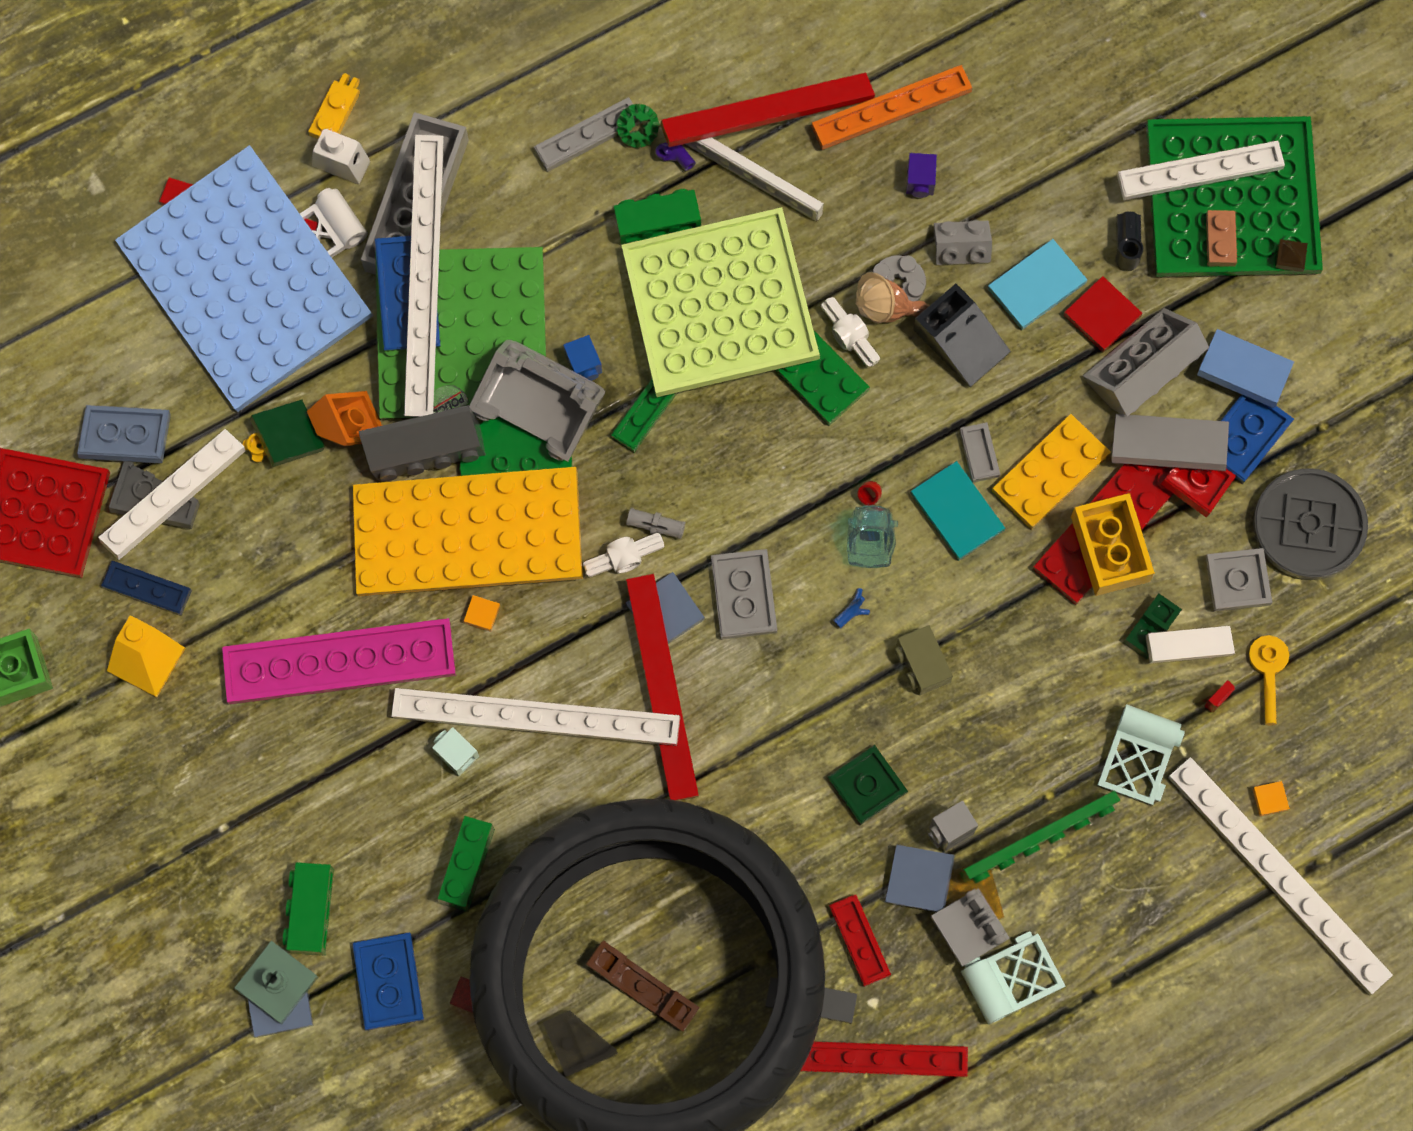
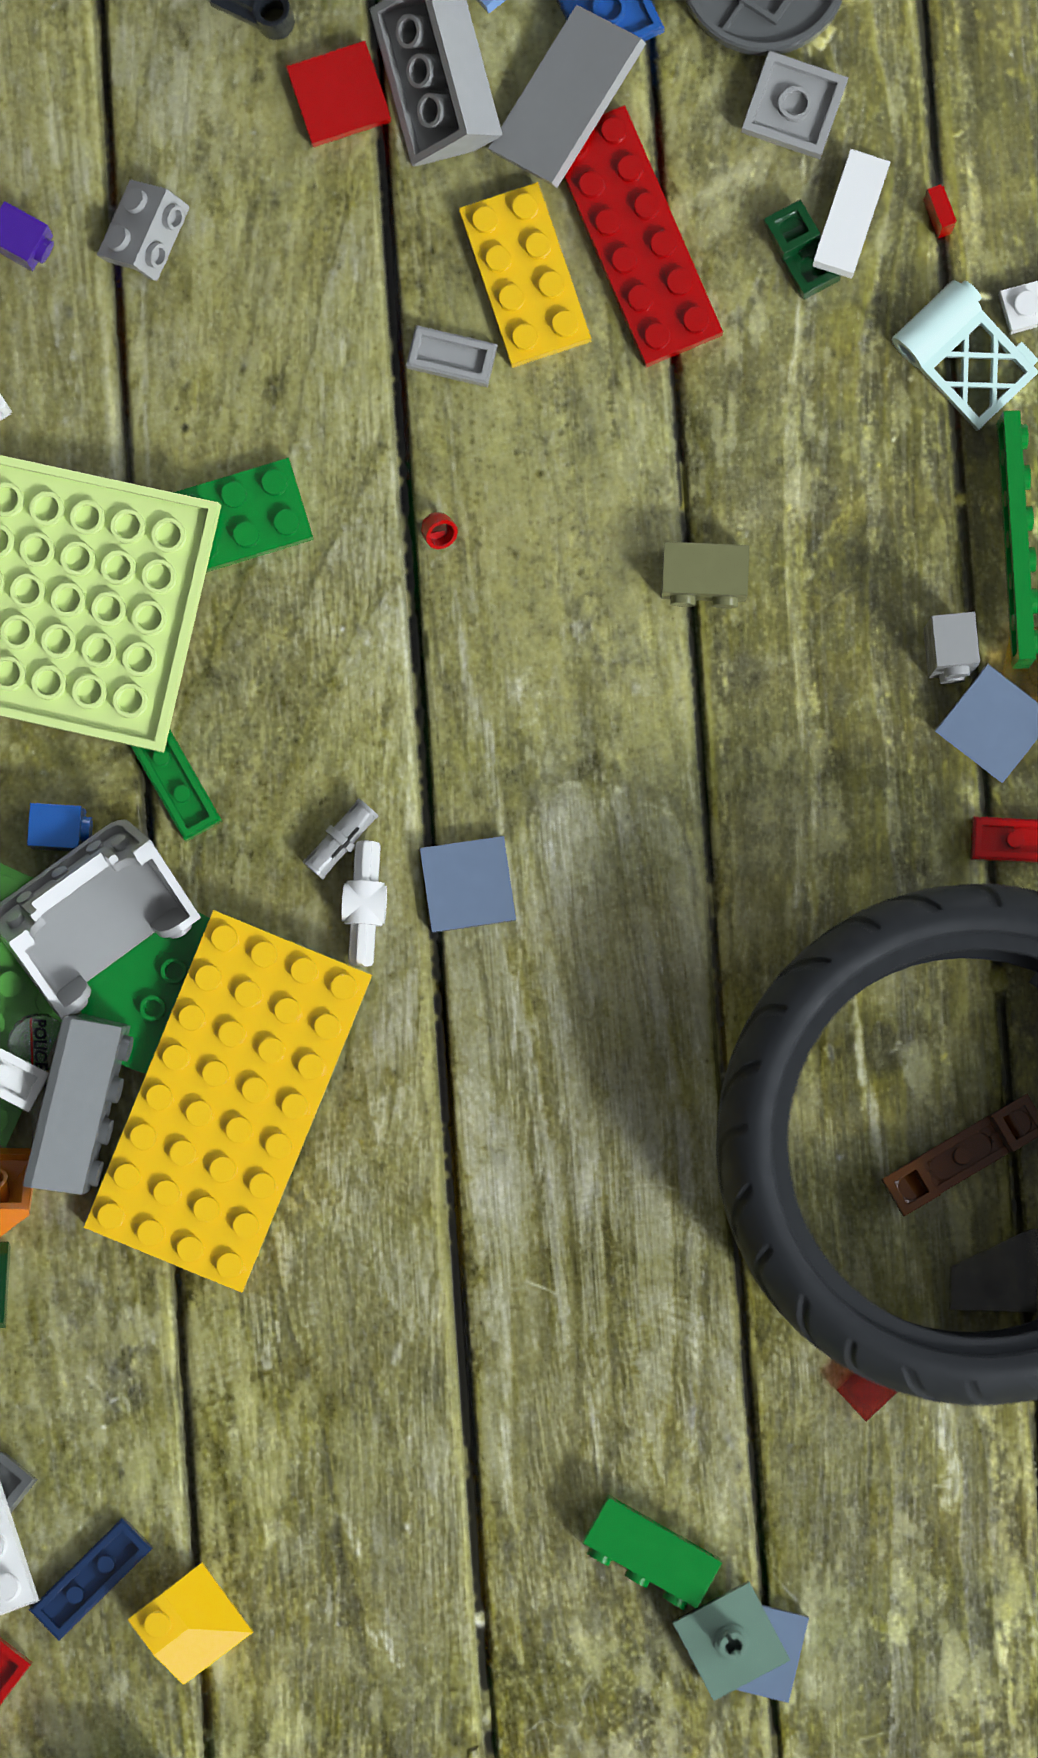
camera: 60 degrees left, 10 degrees up
dark pink plate [222,618,456,704] -> none
blue tile [353,933,424,1031] -> none
white plate [392,688,680,746] -> none
light aqua brick [432,727,479,776] -> none
green brick [438,816,495,912] -> none
light orange tile [464,595,500,632] -> none
red tile [626,574,699,801] -> none
light grey tile [711,549,777,640] -> none
white axle [821,297,880,368] -> none
dark green tile [827,745,908,825] -> none
blue bar [833,588,870,629] -> none
clear light blue helmet [847,505,898,568] -> none
tan piece [855,272,930,324] -> none
light grey plate [873,255,926,301] -> none
teal tile [910,461,1005,561] -> none
slope [913,283,1011,388] -> none
medium azure tile [988,239,1087,330] -> none
yellow brick [1071,493,1155,596] -> none
red tile [1161,467,1236,518] -> none
yellow piece [1249,635,1289,726] -> none

